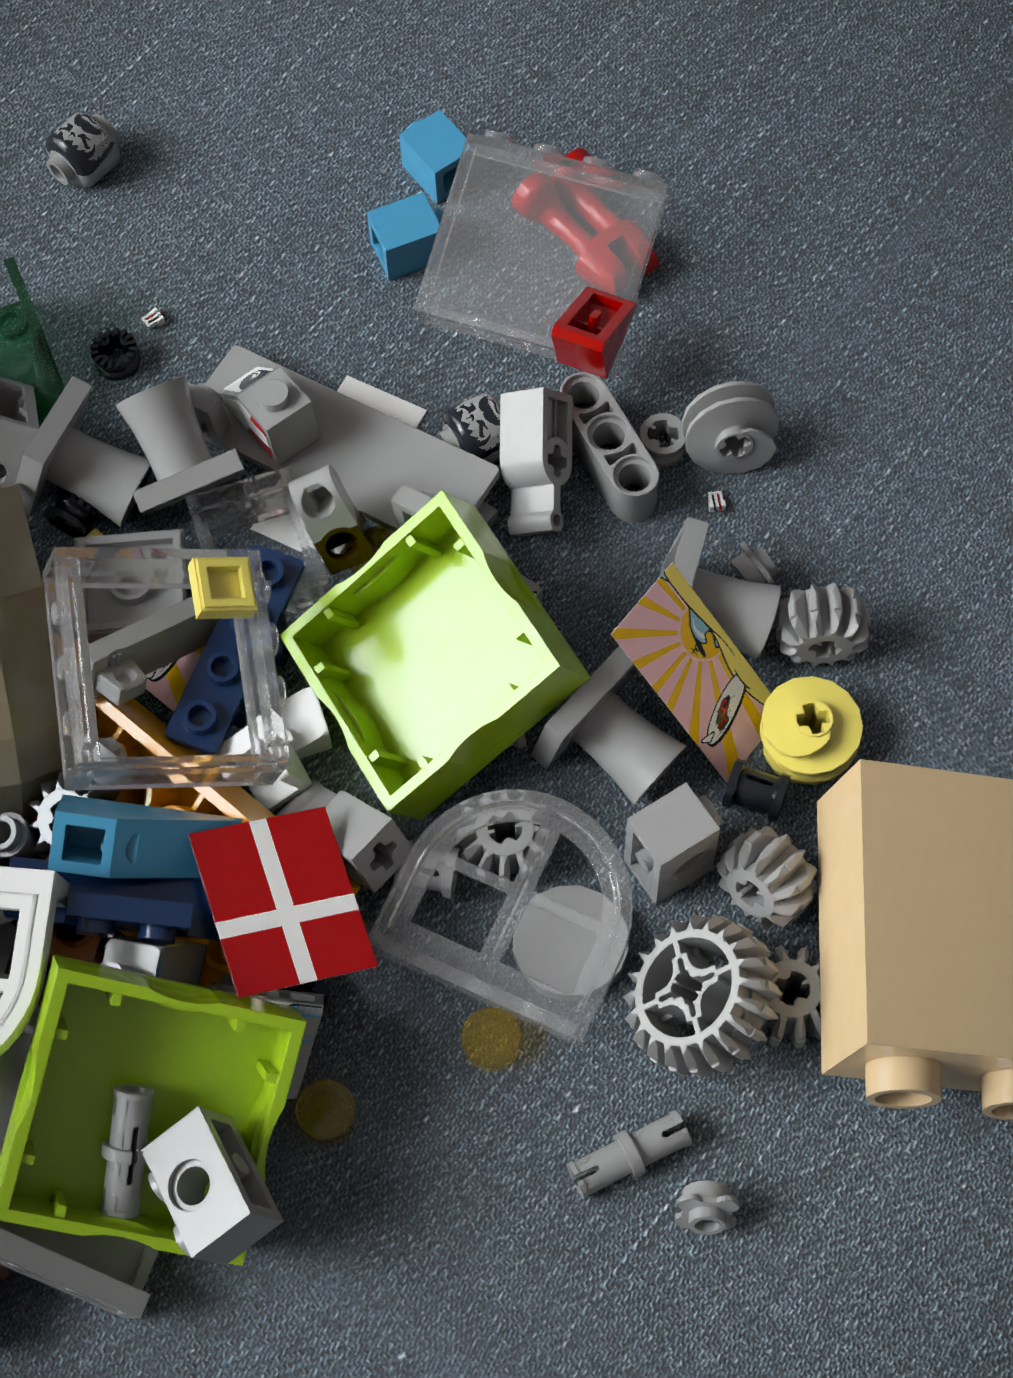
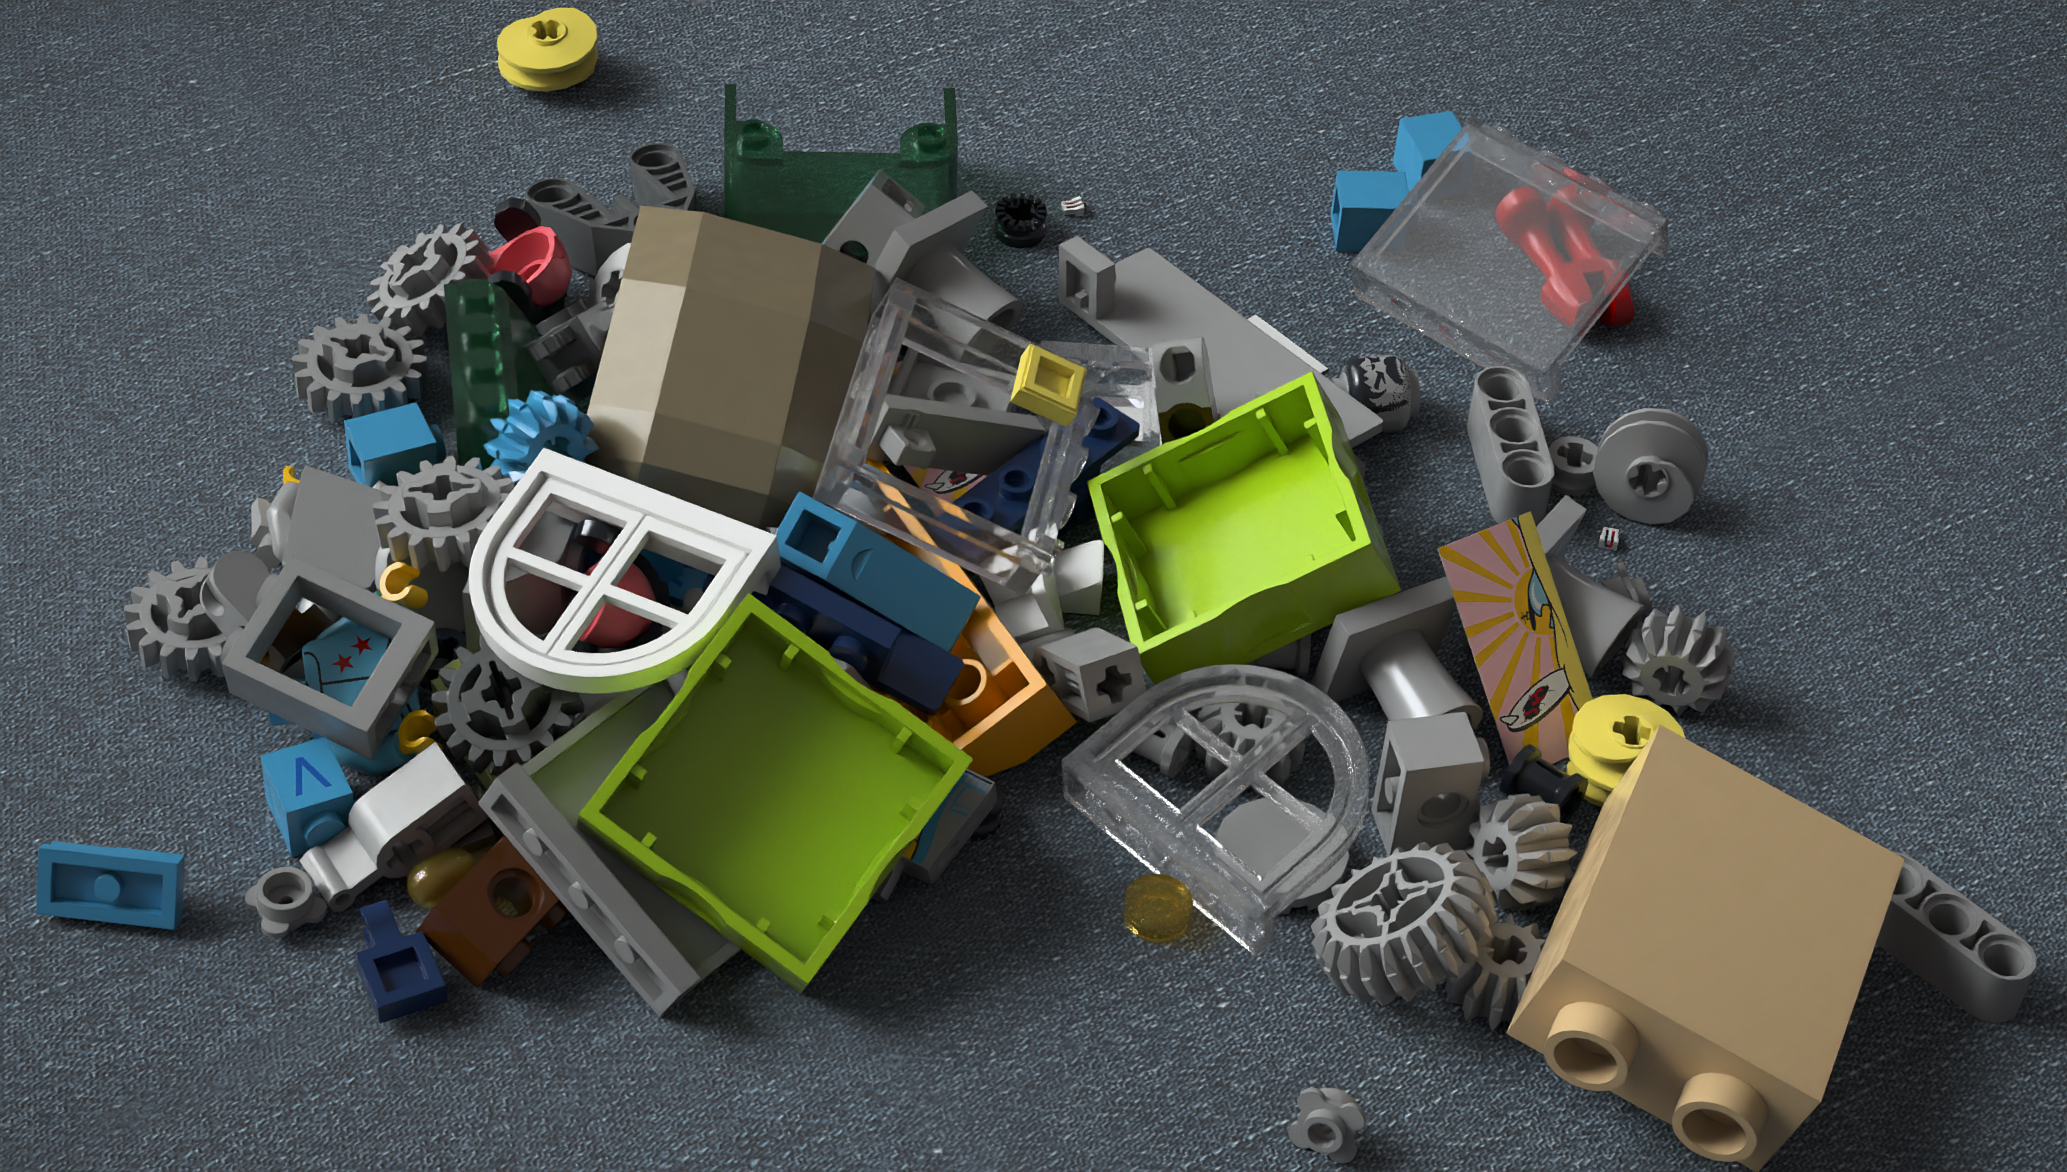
camera: 15 degrees right, 20 degrees down
head [46,112,121,188] -> none
light grey pin [99,1083,155,1219] -> none
light grey plant [116,376,247,515] -> none
brick [141,1106,284,1265] -> none
red sticker [188,807,378,998] -> none
light grey slope [217,364,322,466] -> none
clear yellow tile [295,1079,357,1144] -> none
light grey piece [500,387,573,537] -> none
red slope [551,286,637,379] -> none
light grey pin [566,1110,692,1199] -> none

